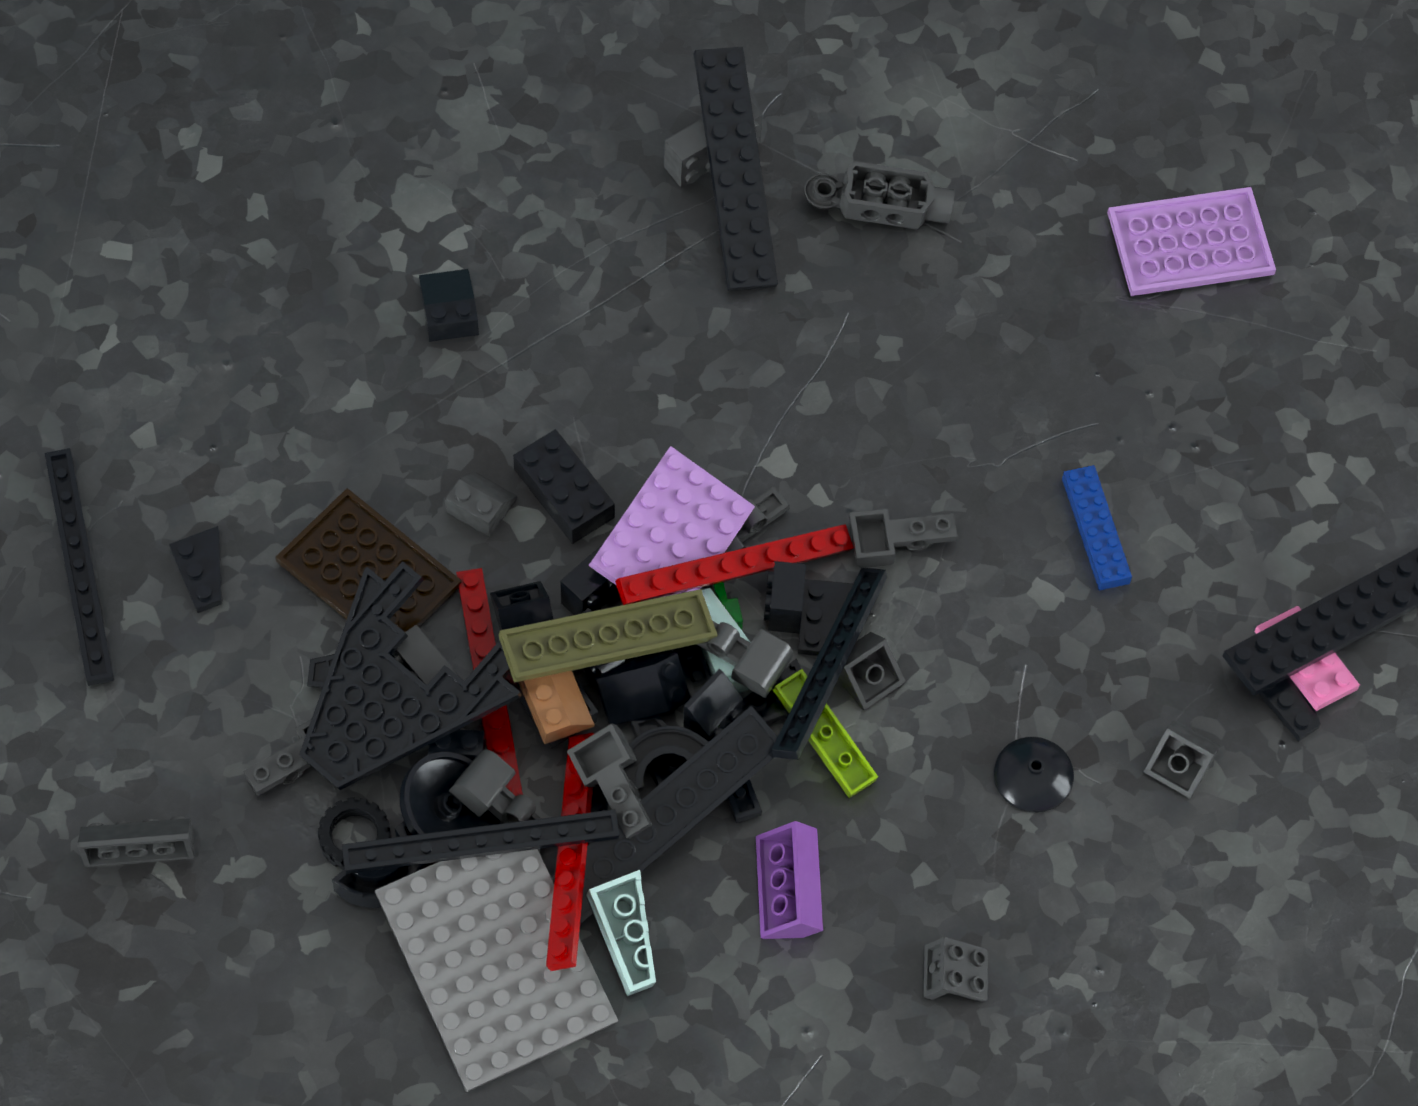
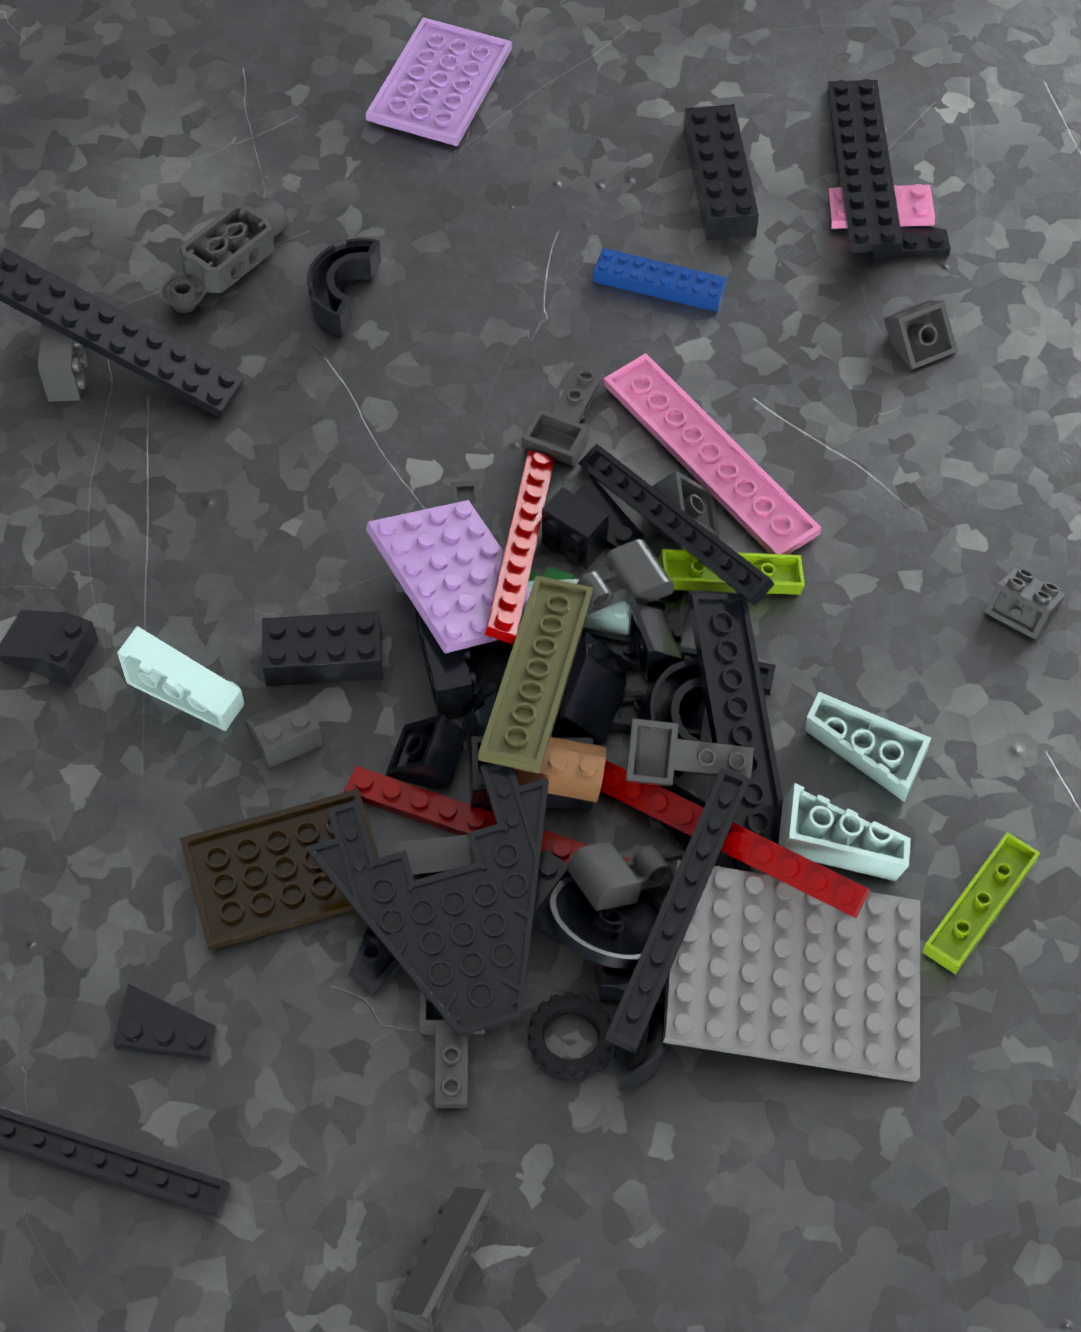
camera: 55 degrees left, 5 degrees down
medium lavender slope [756,821,823,939] -> none
black dish [994,737,1074,812] -> none
none -> light aqua wedge [117,626,245,731]
none -> black brick [307,238,381,337]
none -> bright pink plate [603,353,822,555]
none -> black brick [683,104,759,240]
none -> light aqua wedge [805,692,931,802]
none -> lime piece [922,832,1040,975]

